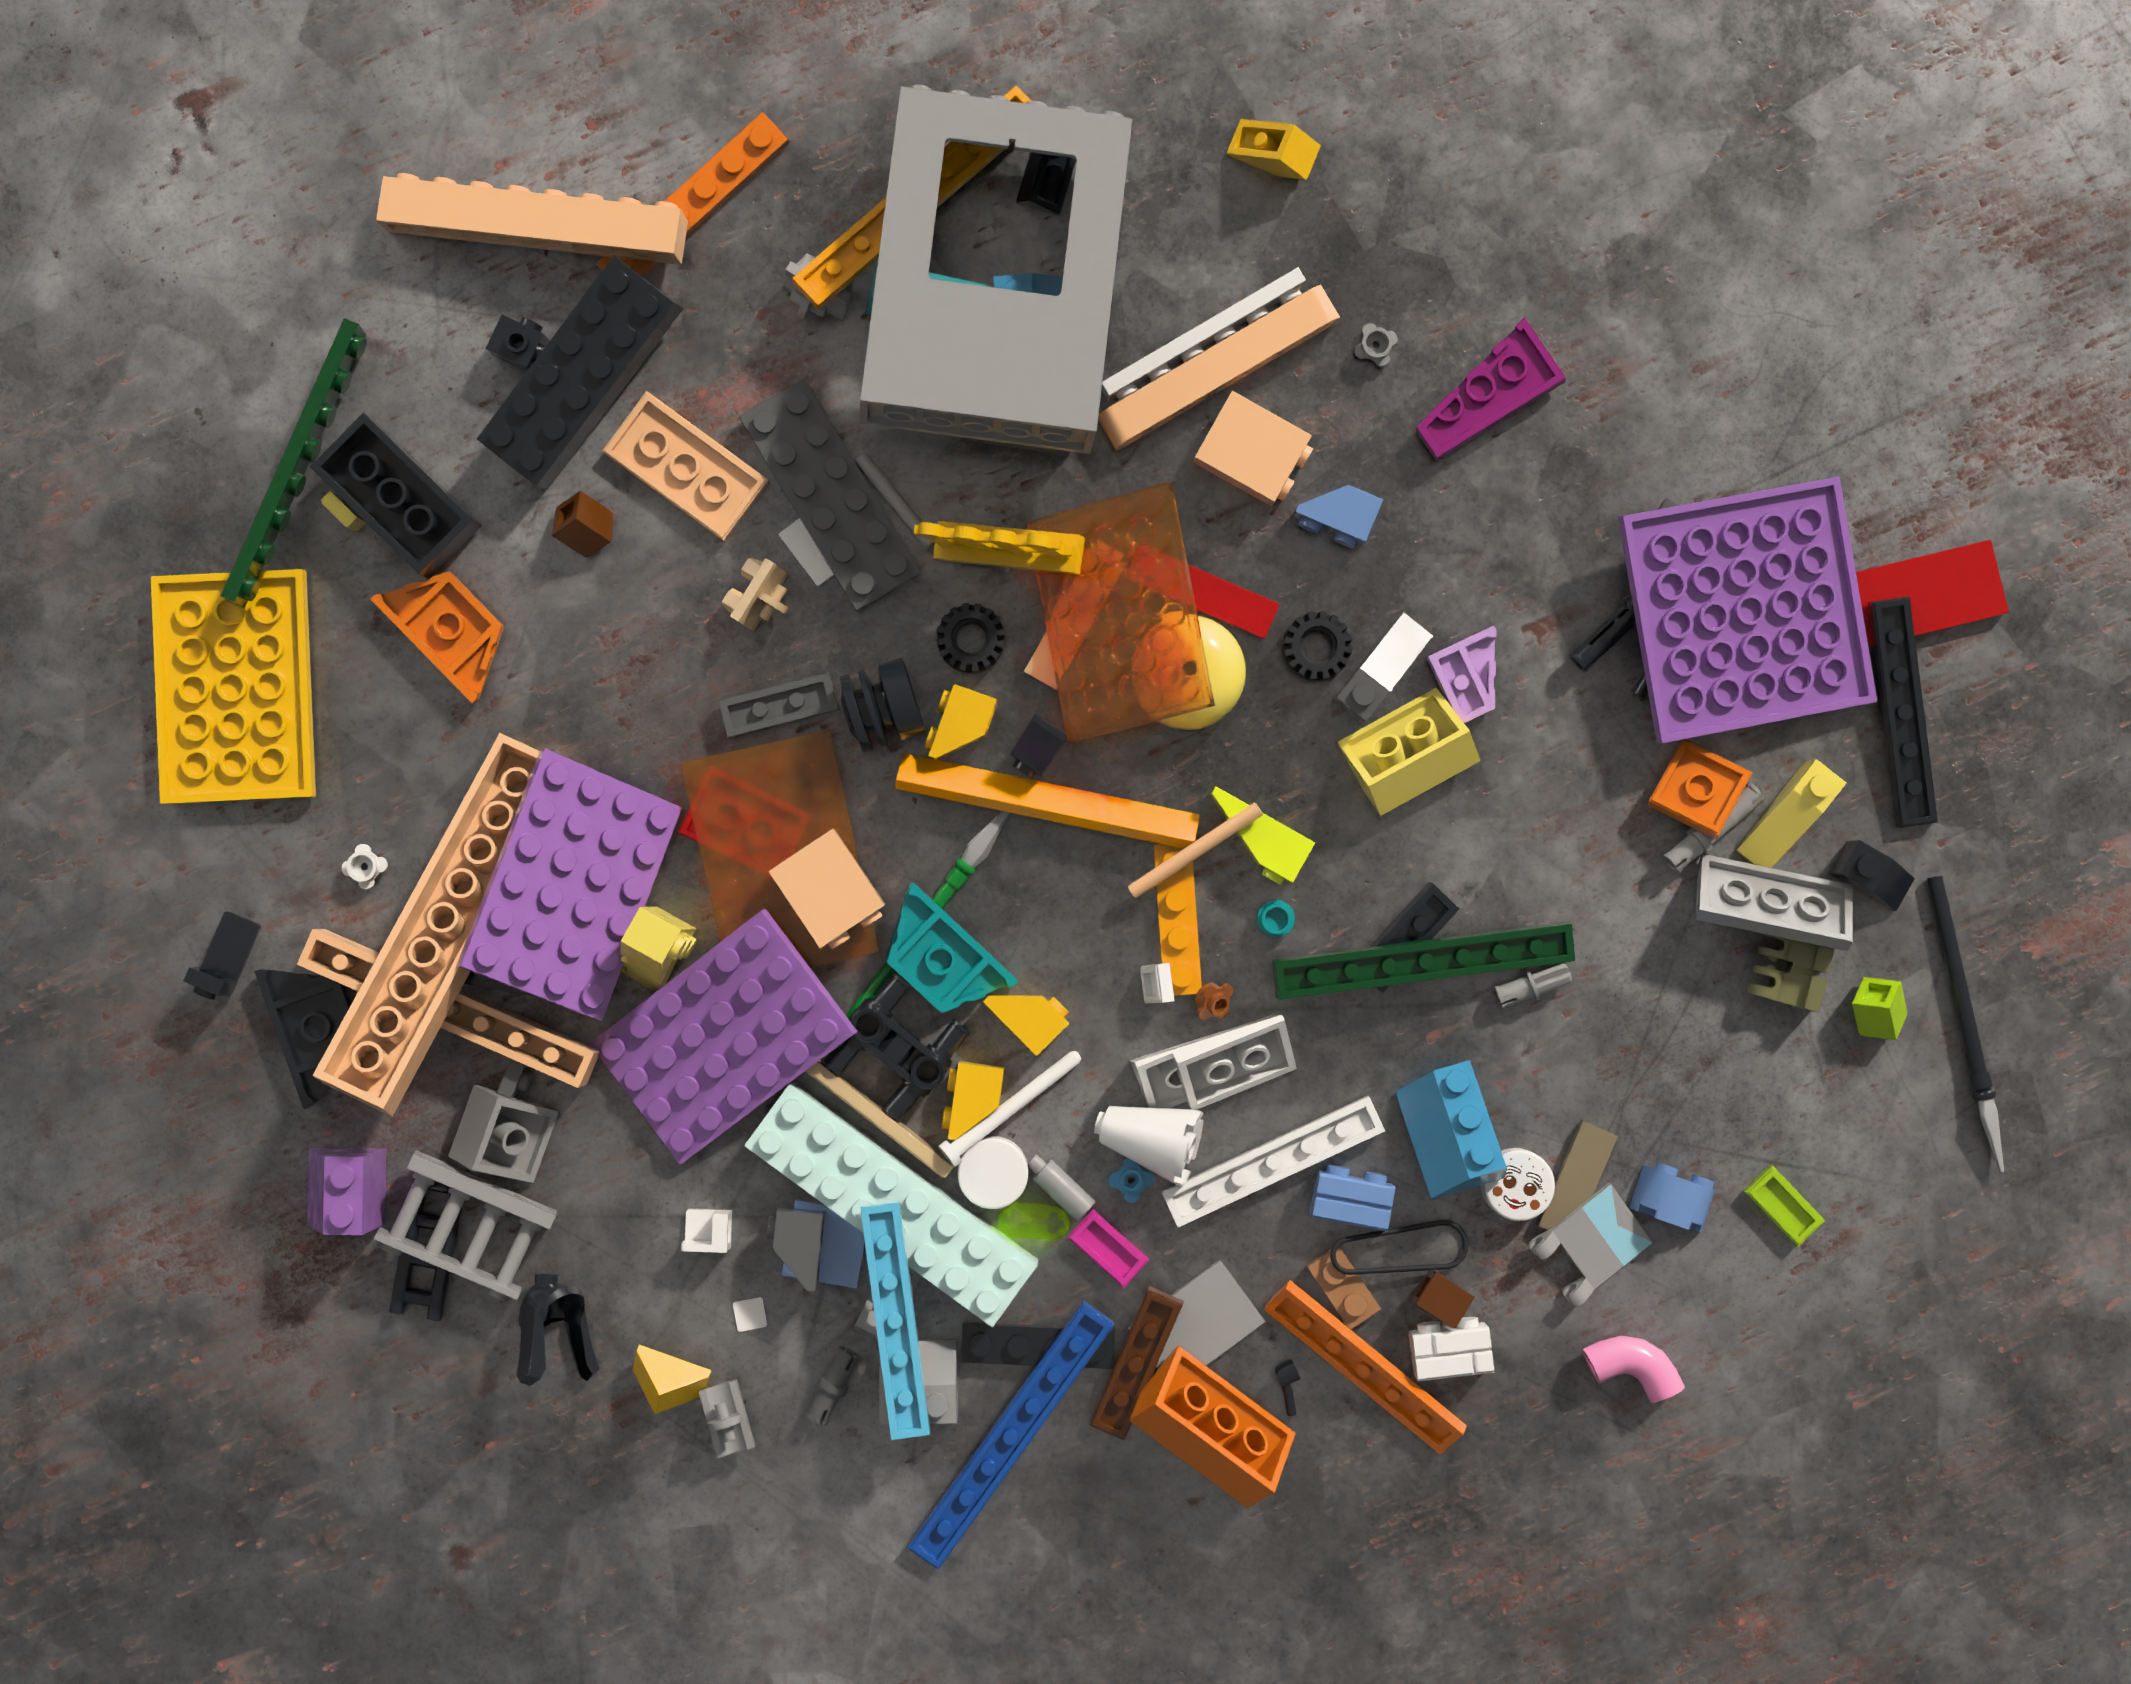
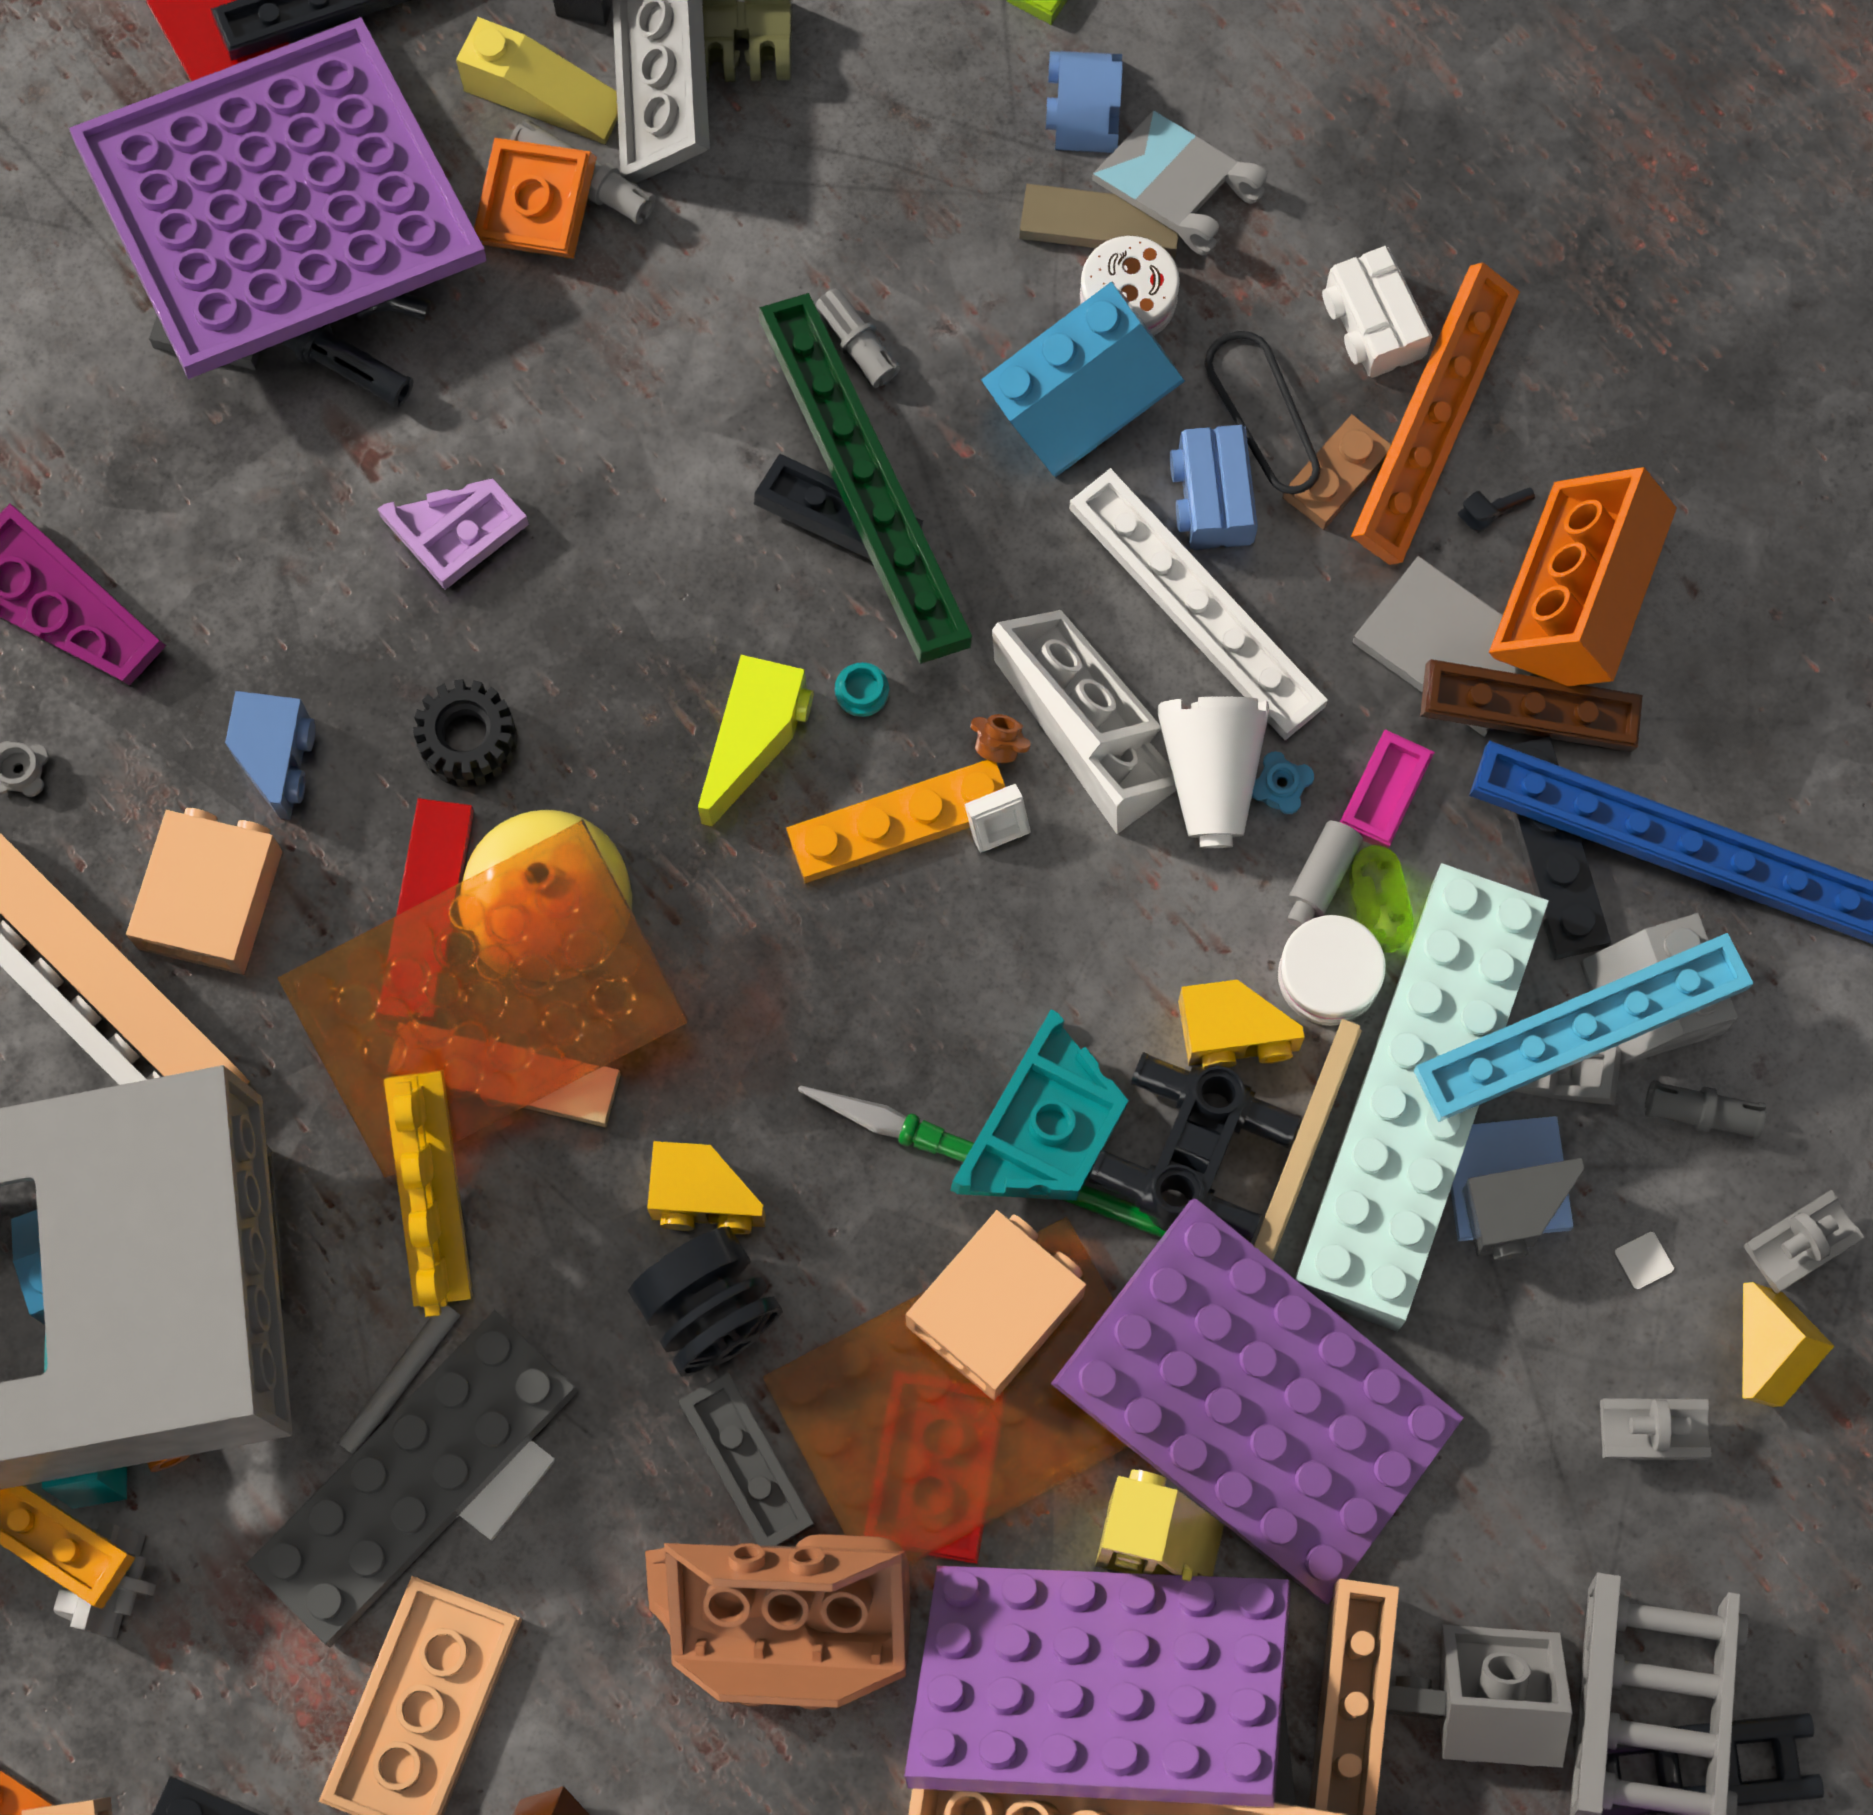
camera: 105 degrees left, 15 degrees down
black piece [516,1274,599,1386] -> none
white panel [681,1209,732,1253] -> none
tan hips [721,558,789,632] -> none
light orange tile [895,753,1200,849] -> none
black tyre [936,603,1005,673] -> none
white bar [938,1051,1081,1167] -> none
yellow slope [983,995,1069,1056] -> none
black slope [1010,714,1068,778] -> none
light nougat bar [1128,802,1263,898] -> none
slope [1332,612,1433,724] -> none
light yellow slope [1337,688,1480,816] -> none
reddish brown panel [1410,1270,1475,1328] -> none
bright pink cylinder [1582,1336,1685,1403] -> none
none -> nougat slope [645,1534,911,1710]
none -> light grey hips [1600,1398,1711,1460]

